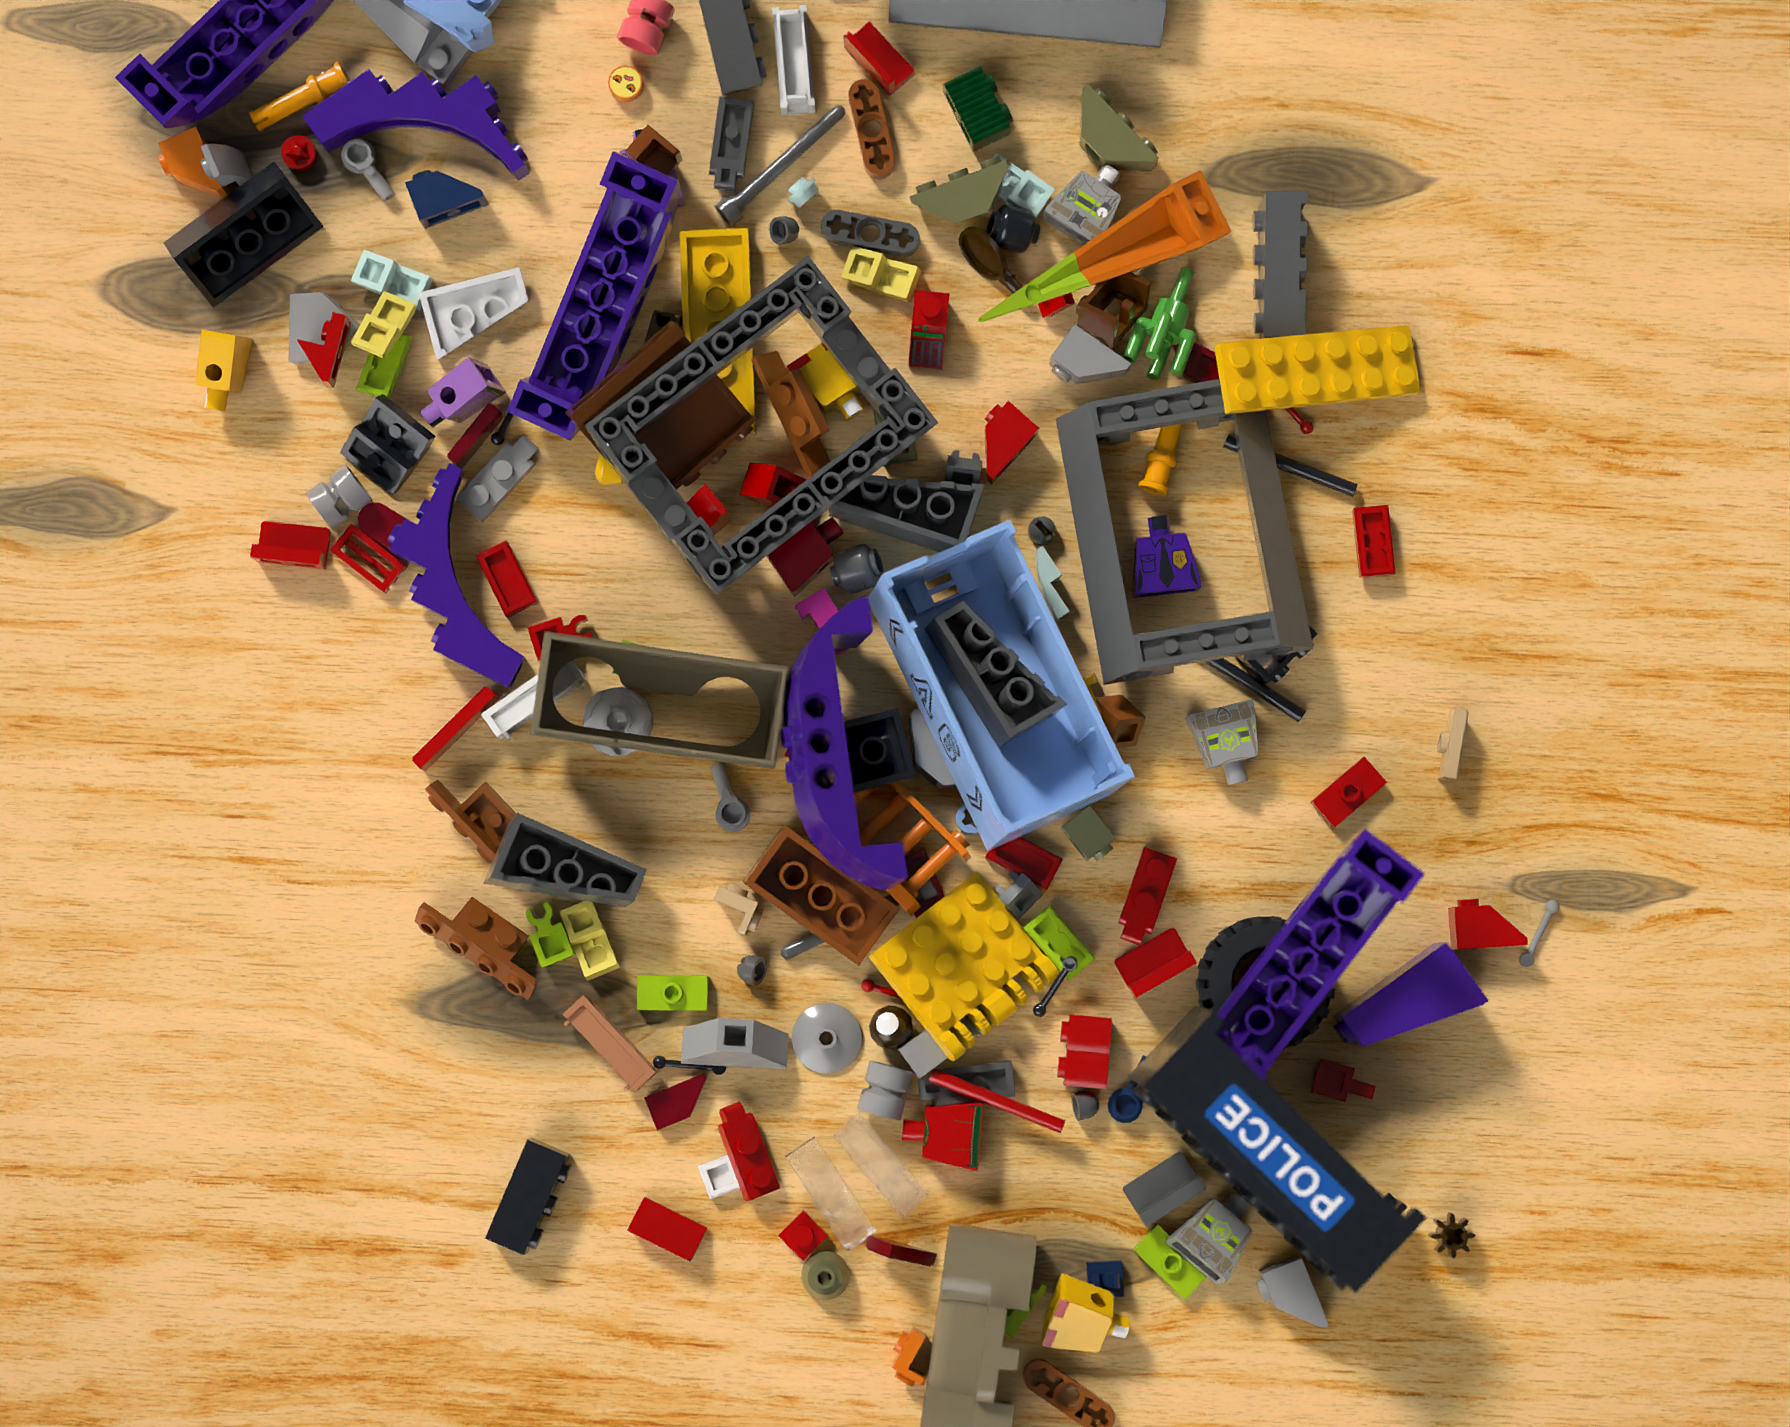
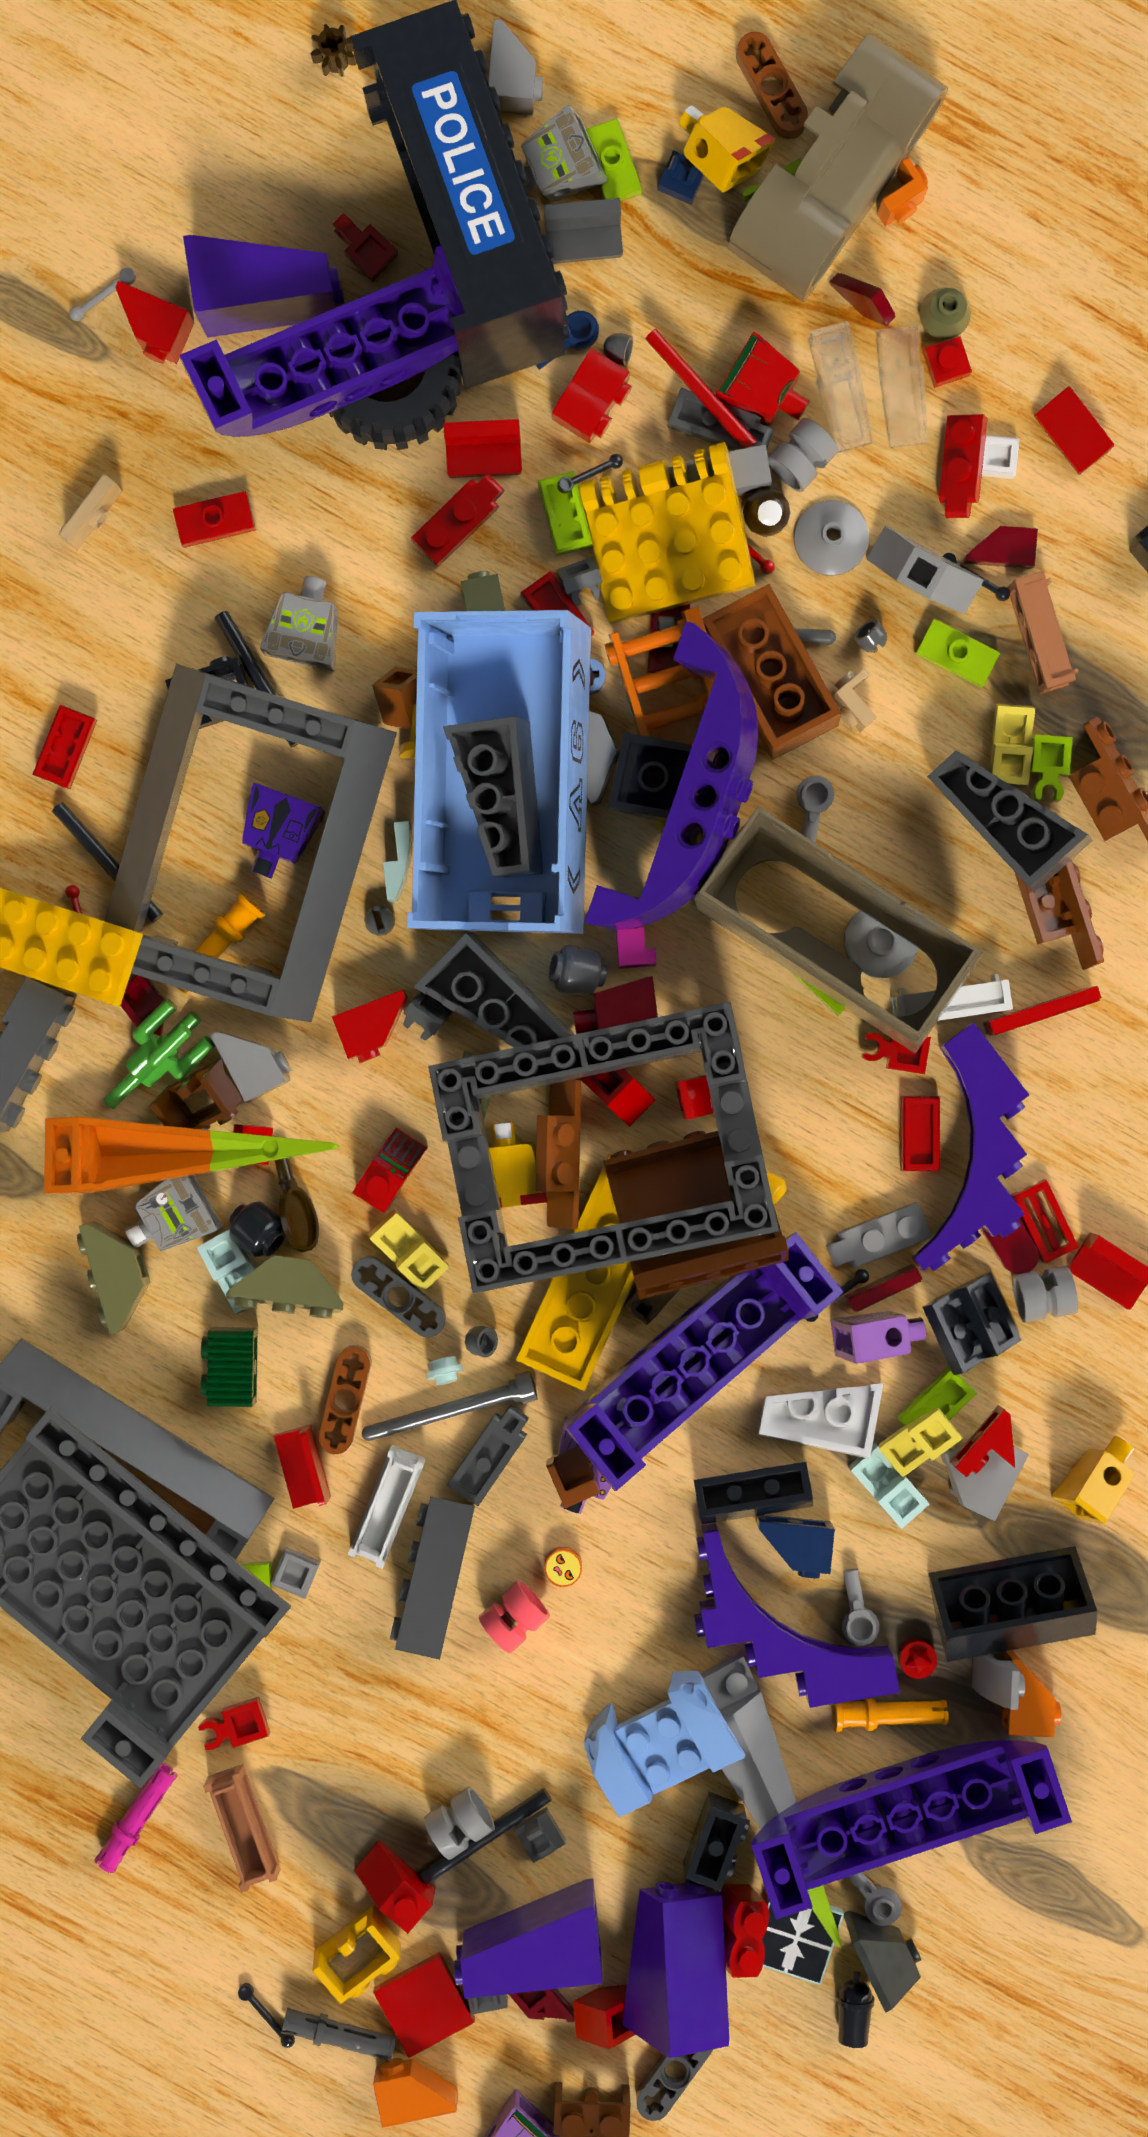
camera: 160 degrees left, 5 degrees up
none -> black brick [694,1462,813,1525]

